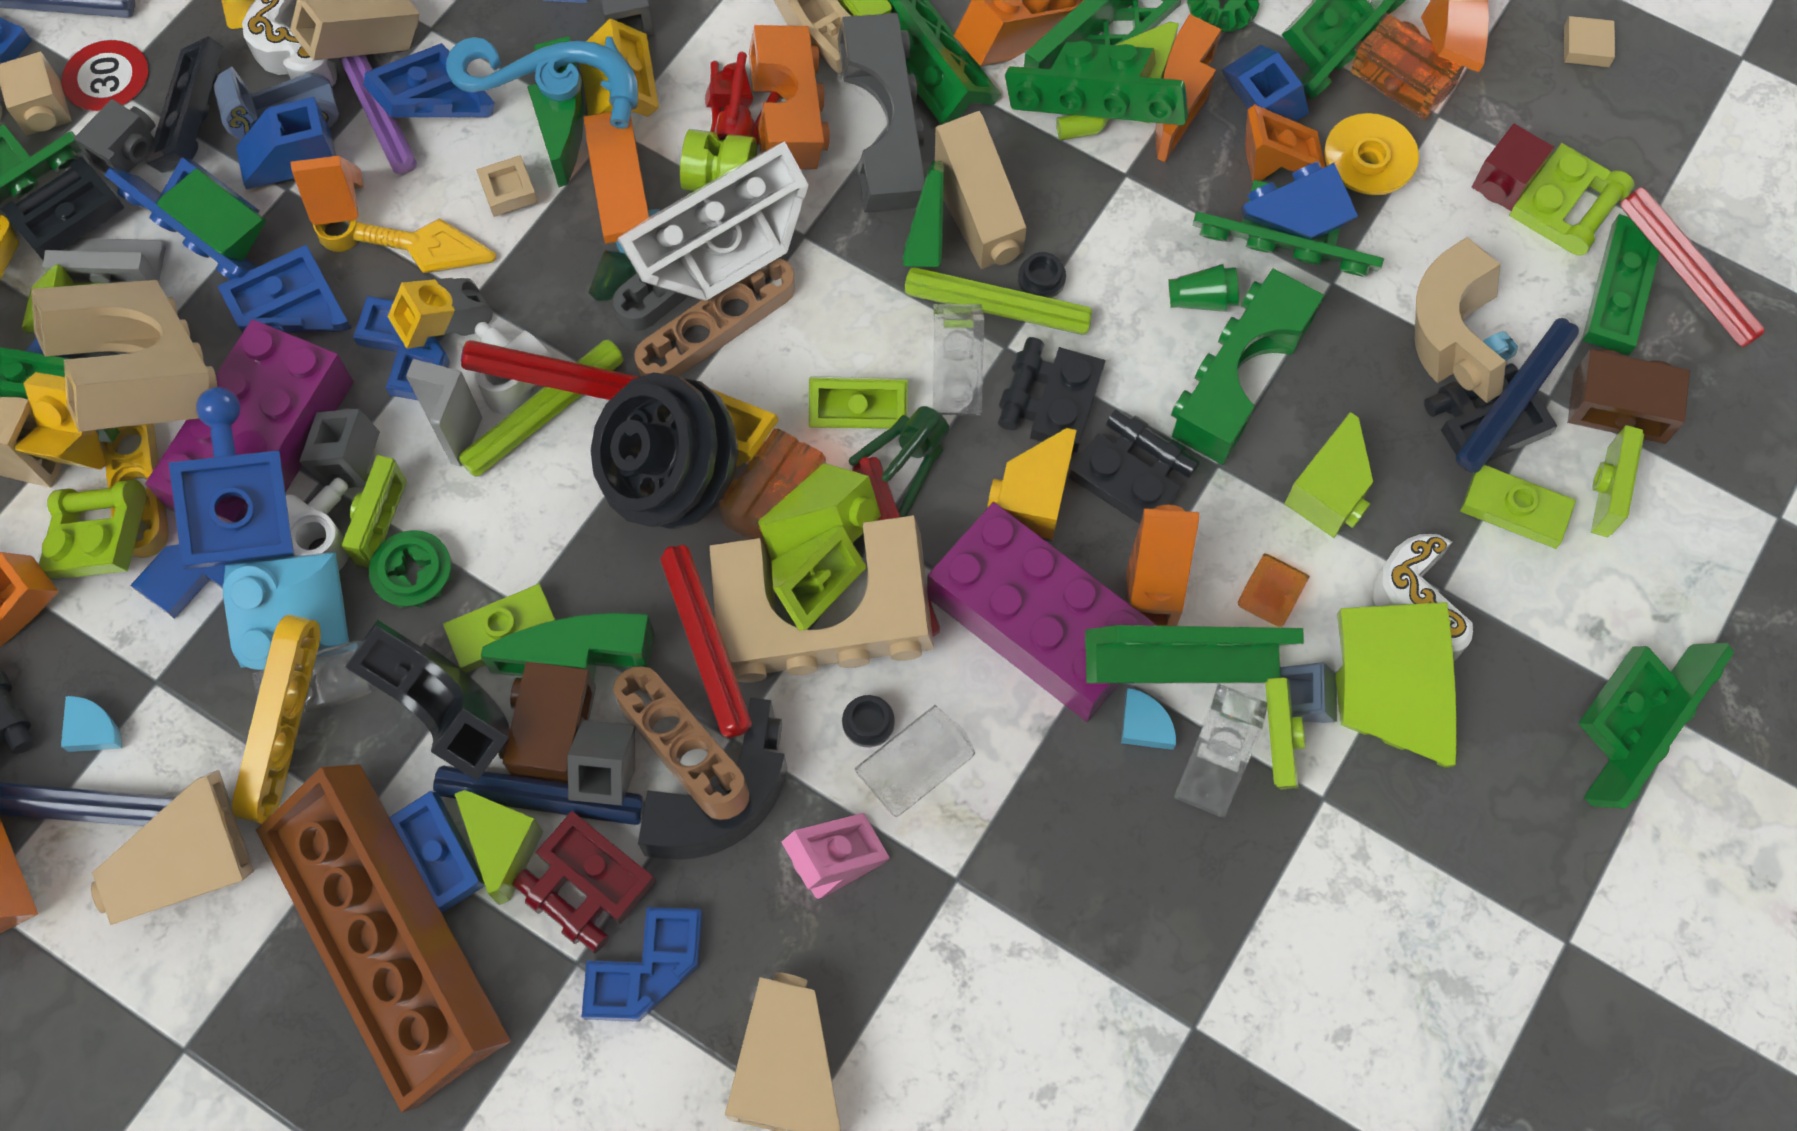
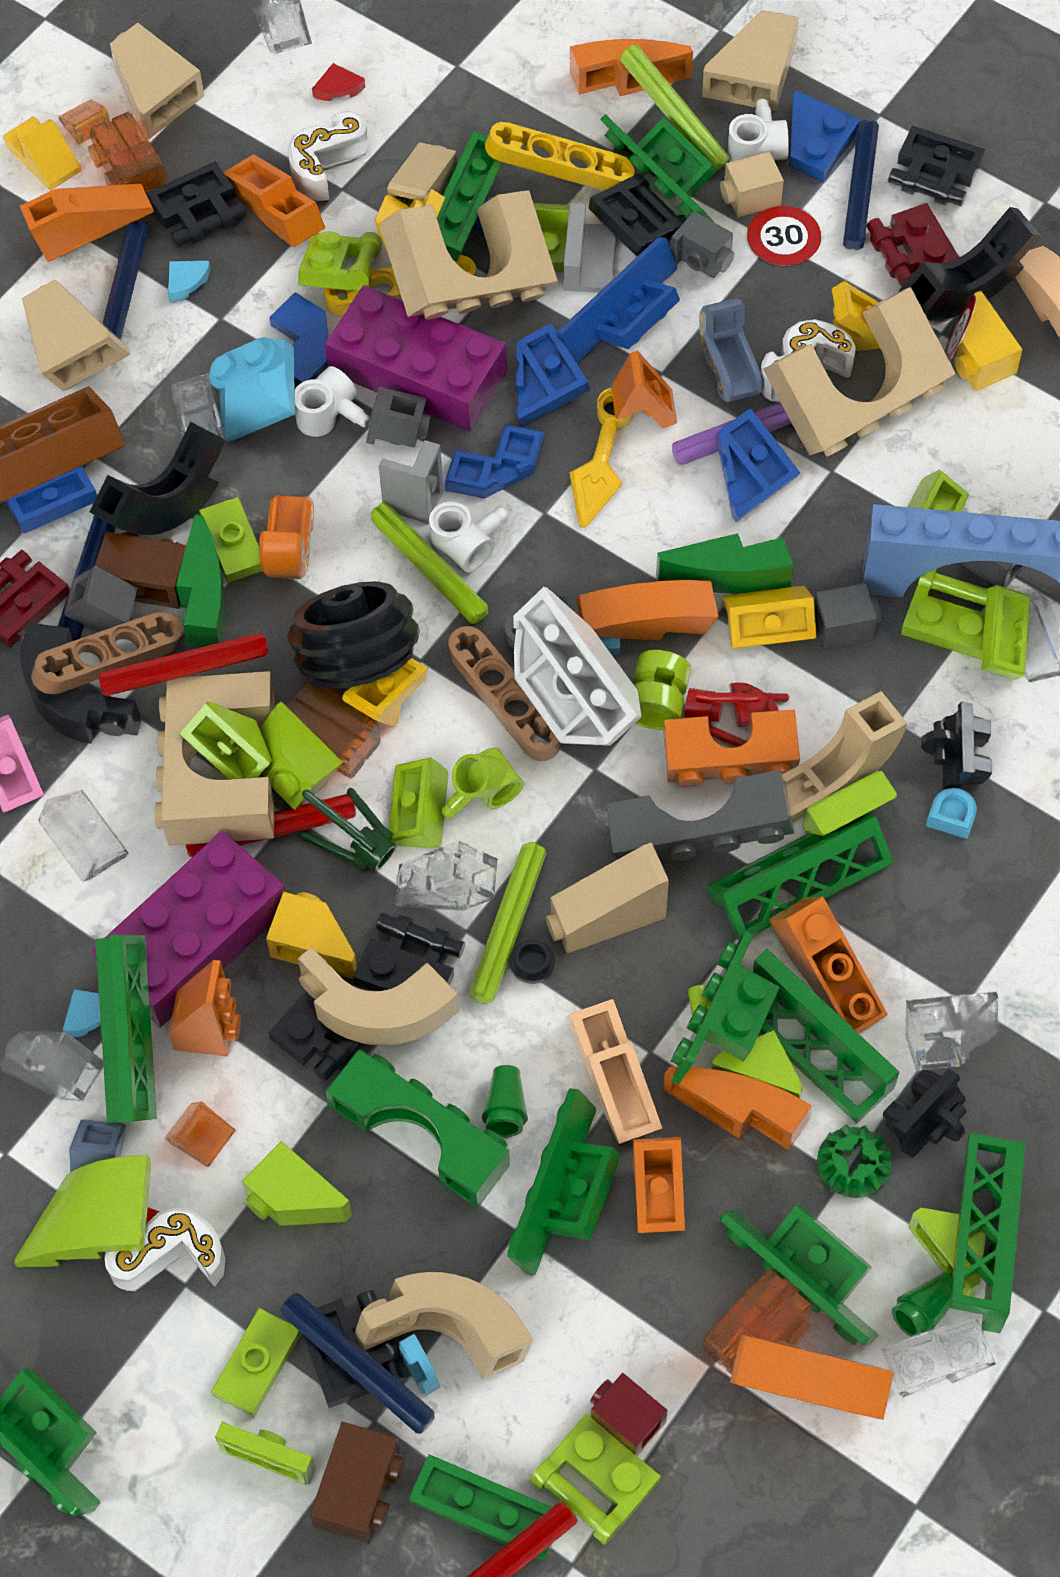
camera: 95 degrees right, 5 degrees down
black plate [146,36,224,173] -> none
green slope [156,168,267,261] -> none
blue plate [169,387,294,570] -> none
yellow beam [232,614,321,824] -> none
blue slope [236,96,336,190] -> none
lime plate [341,455,407,568] -> none
green gear [369,530,452,610] -> none
yellow leg [387,278,493,349] -> none
dark azure plant [446,37,638,129] -> none
lime slope [455,790,543,905] -> none
red axle [461,340,639,400] -> none
tan plate [476,155,538,217] -> none
black plate [842,695,895,748] -> none
green slope [902,161,944,267] -> none
blue slope [1222,45,1309,122] -> none
blue slope [1241,161,1358,240] -> none
lime plate [1265,677,1306,790] -> none
yellow dish [1324,113,1419,195] -> none
tan tile [1564,16,1615,67] -> none
none -> orange animal [259,494,314,579]
none -> tan arch [298,947,459,1046]
none -> lime piece [442,747,524,819]
none -> light nougat slope [566,999,662,1144]

